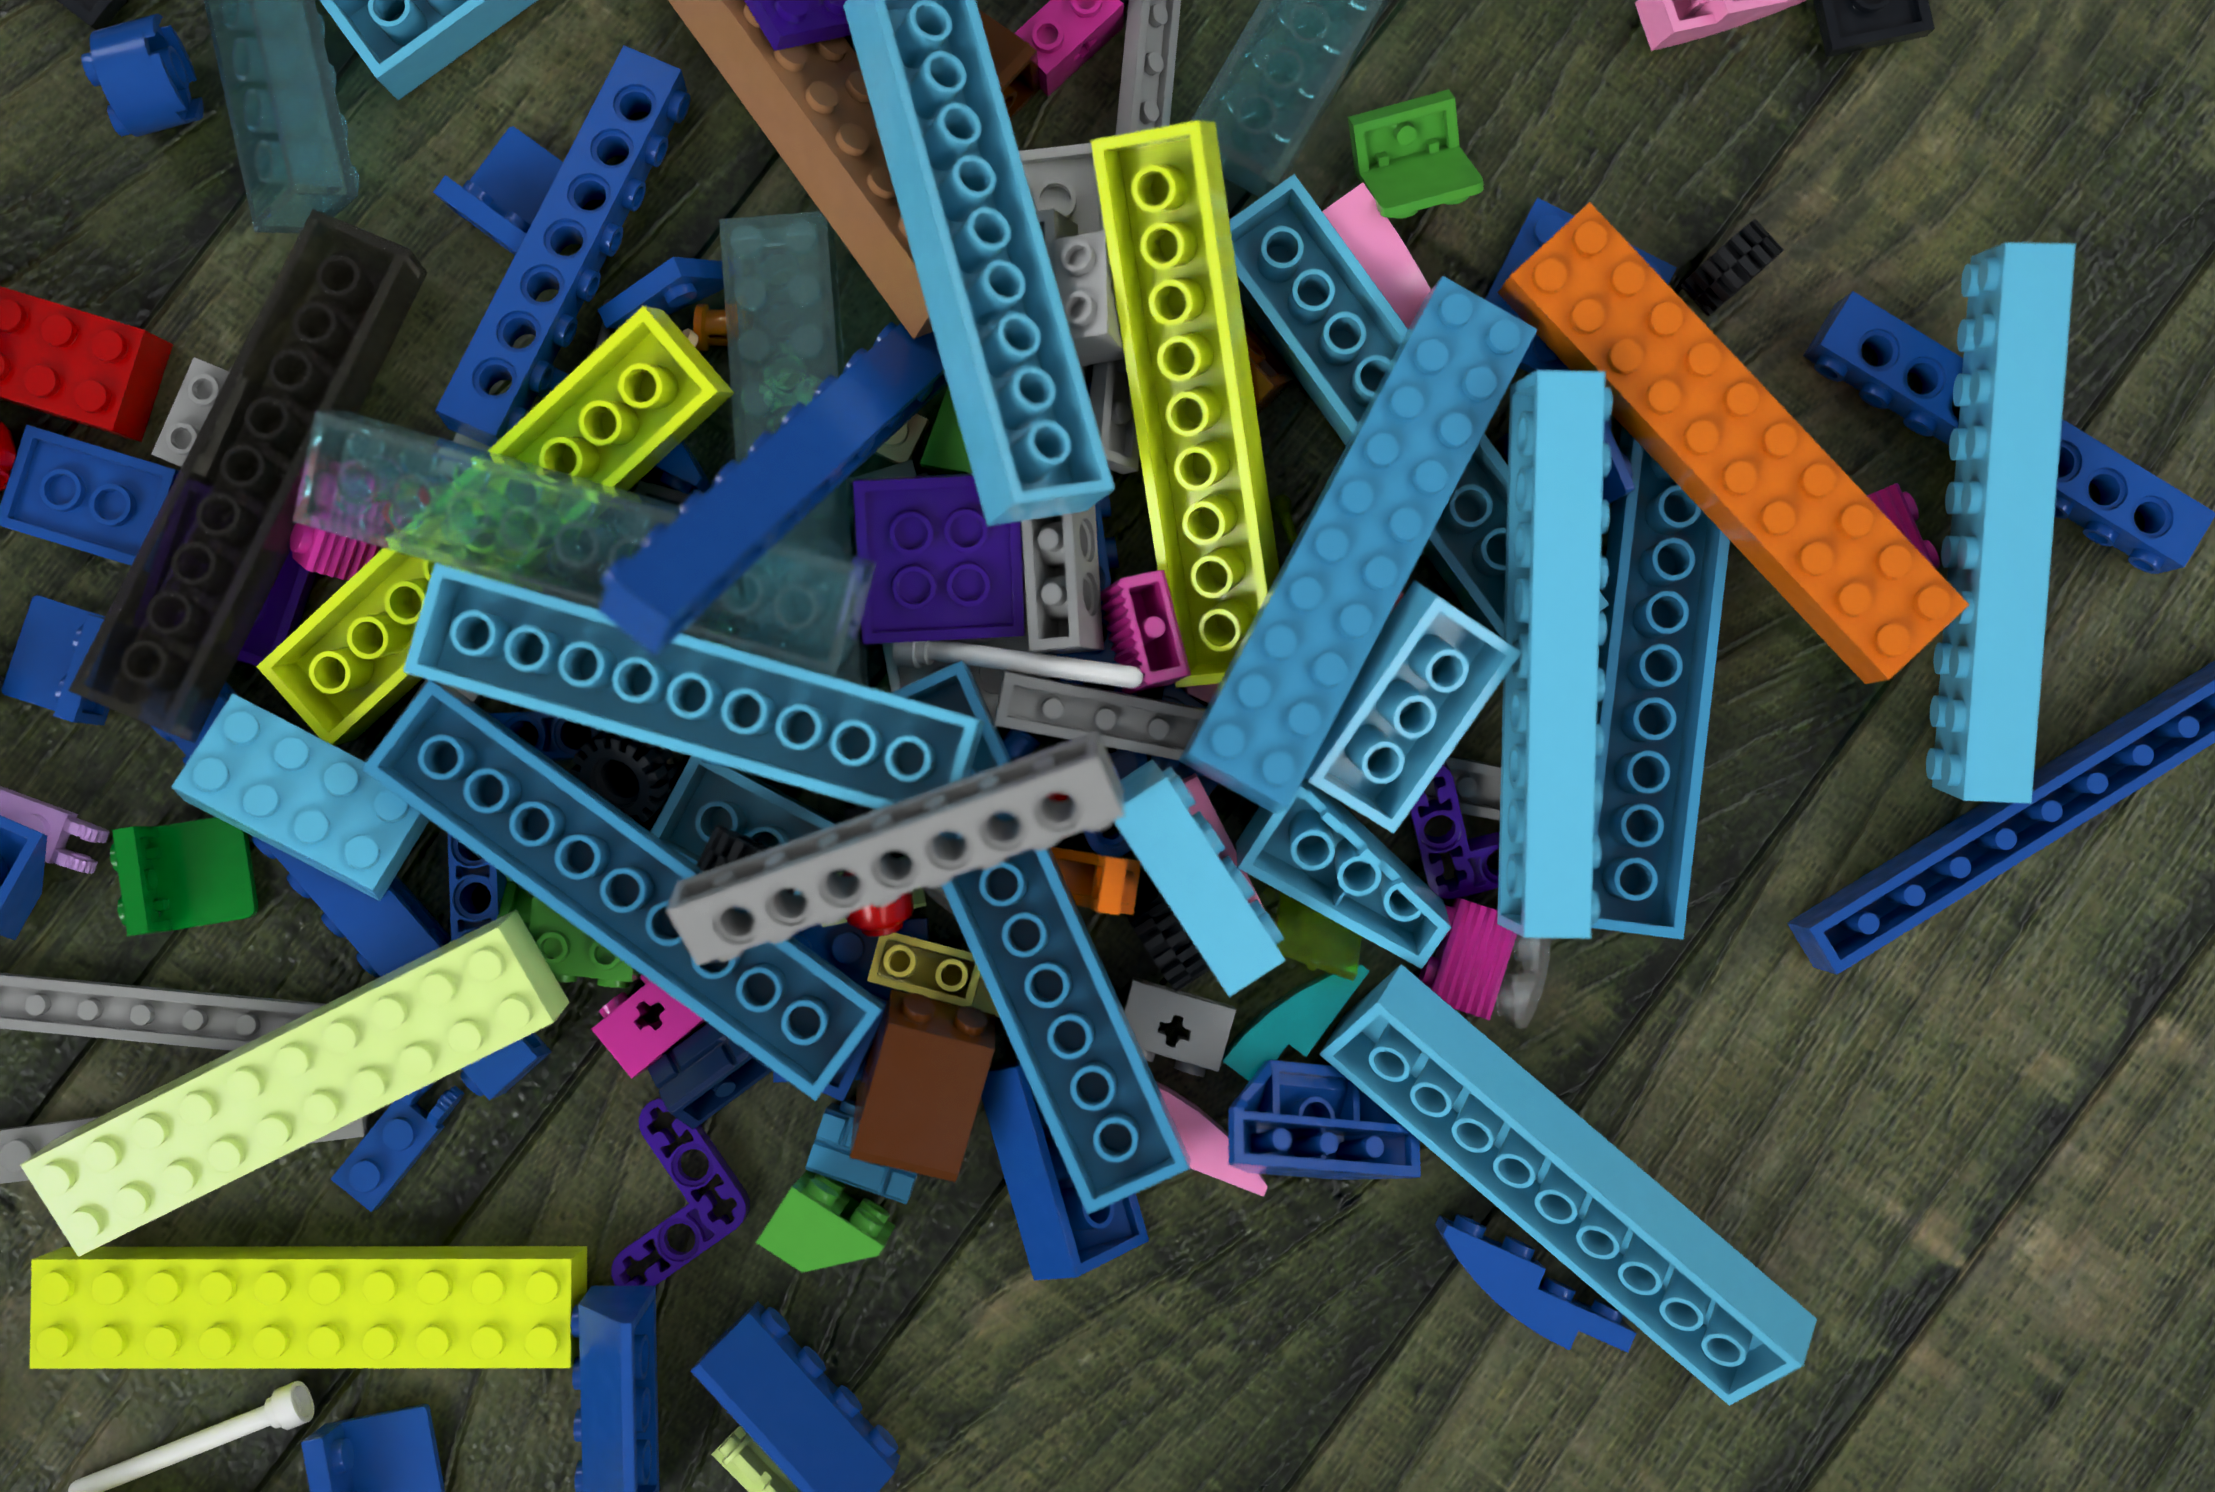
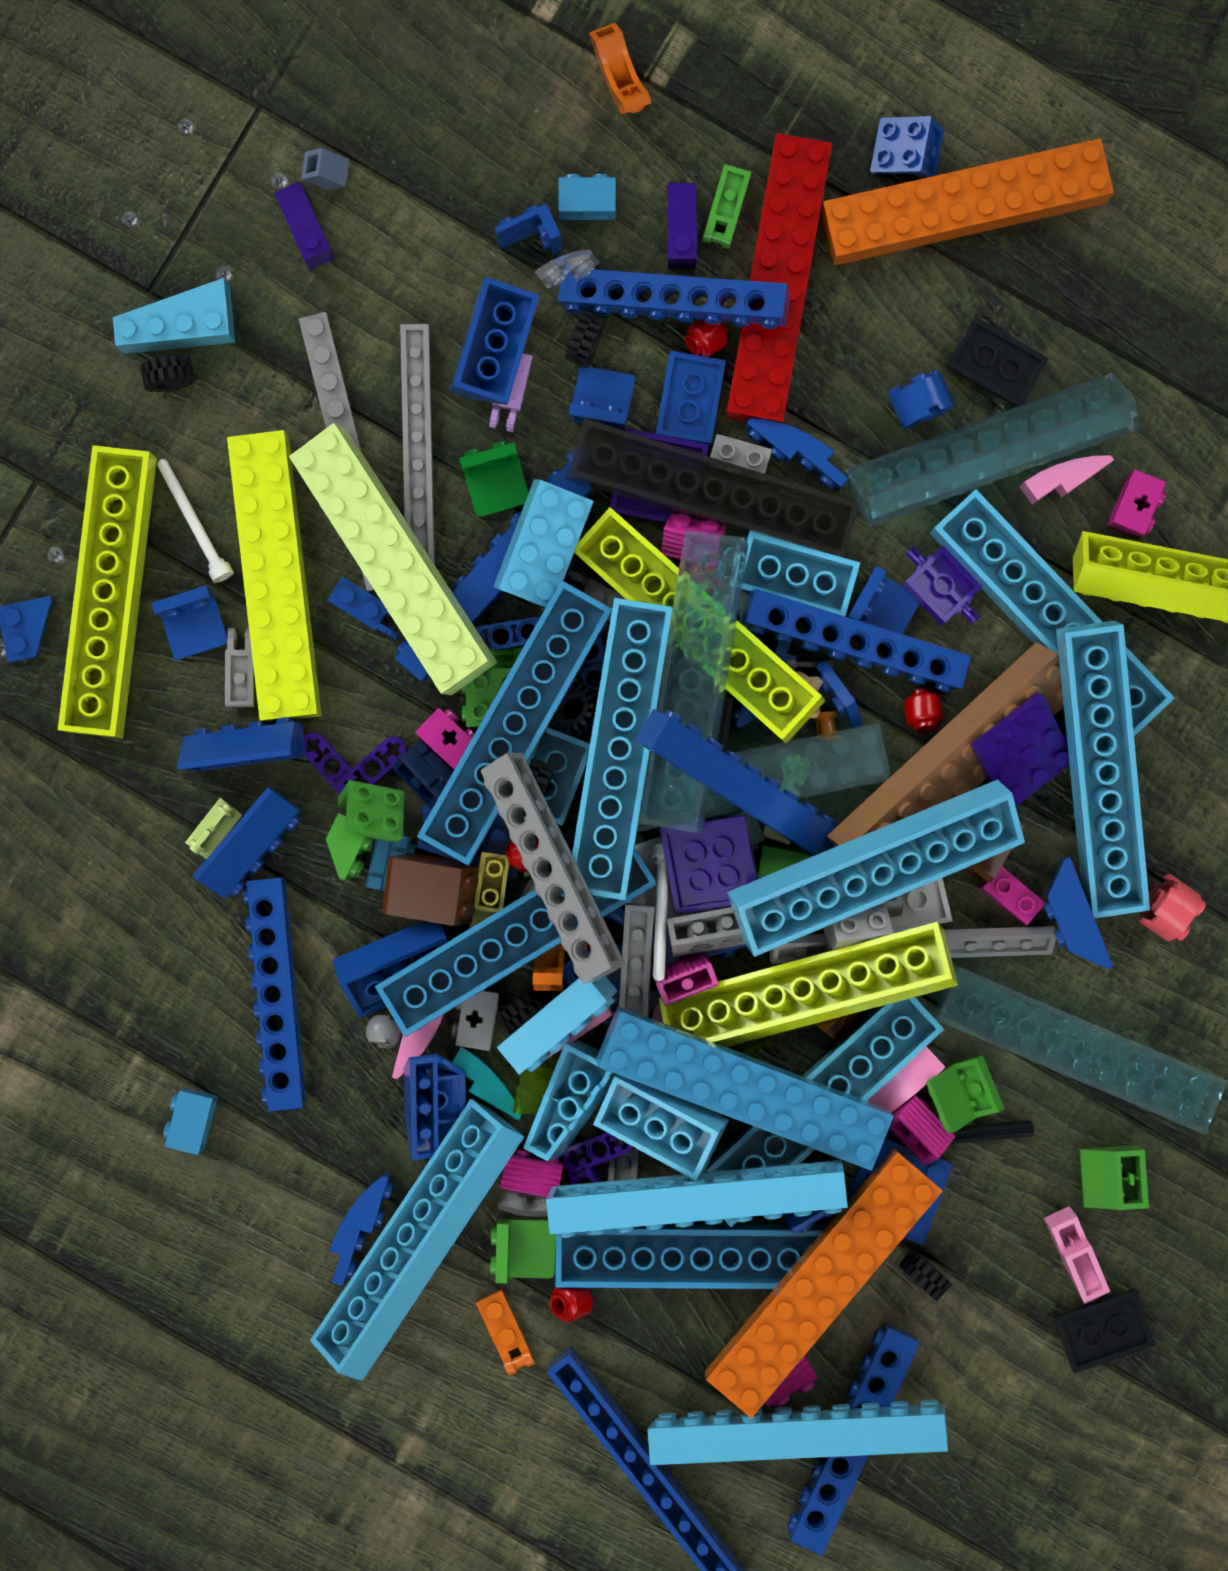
camera: 85 degrees right, 0 degrees up
none -> light grey hinge [225,628,255,708]
none -> blue brick [243,878,307,1111]
none -> bright green bracket [338,780,404,842]
none -> light grey piece [366,1015,402,1048]
none -> orange plate [476,1289,536,1376]
none -> bright green bracket [490,1218,556,1283]
none -> red head [550,1287,593,1322]
none -> medium azure brick [733,531,860,616]
none -> blue slope [745,418,849,492]
none -> dark pink brick [889,1094,955,1165]
none -> dark purple plate [902,546,982,626]
none -> red head [903,689,943,733]
none -> black axle [951,1120,1034,1144]

